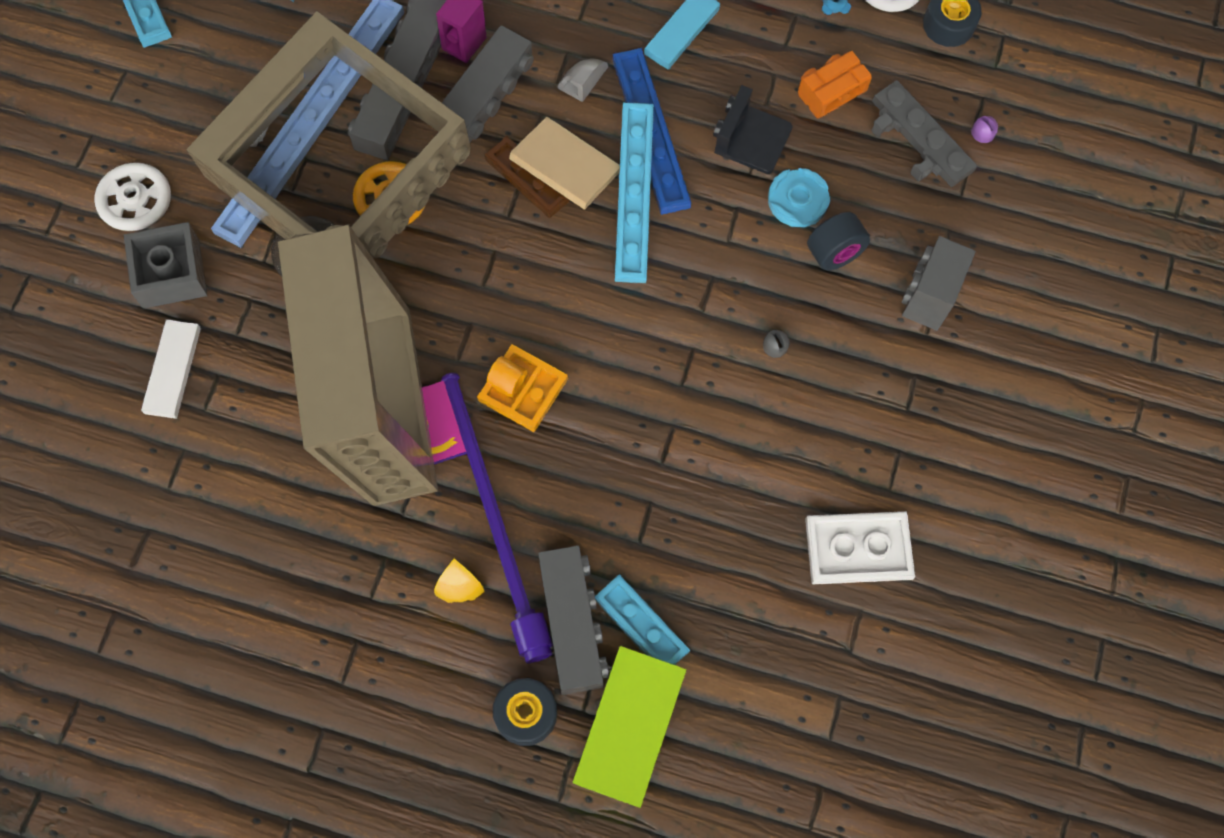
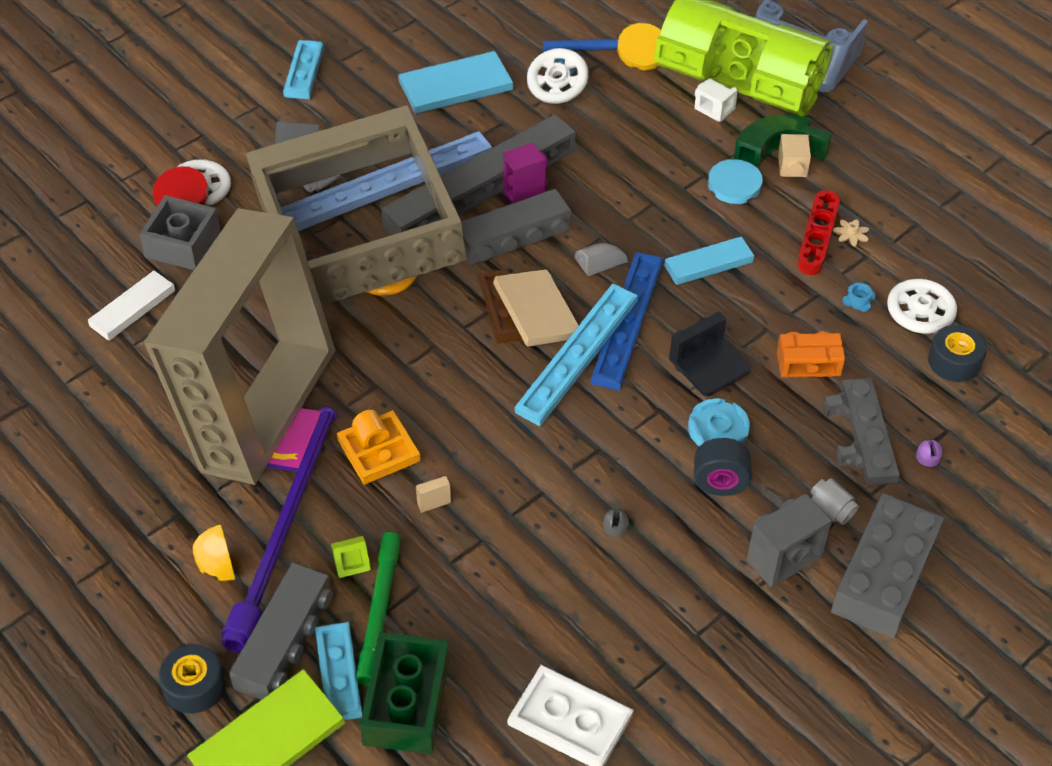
camera: 35 degrees right, 20 degrees down
none -> red tile [152,166,209,206]
none -> dark grey brick [275,122,319,144]
none -> lime tile [331,536,371,578]
none -> green piece [356,532,401,686]
none -> dark green brick [360,632,450,754]
none -> tan tile [416,476,451,513]
none -> light grey brick [810,478,859,525]
none -> dark grey brick [831,493,944,639]

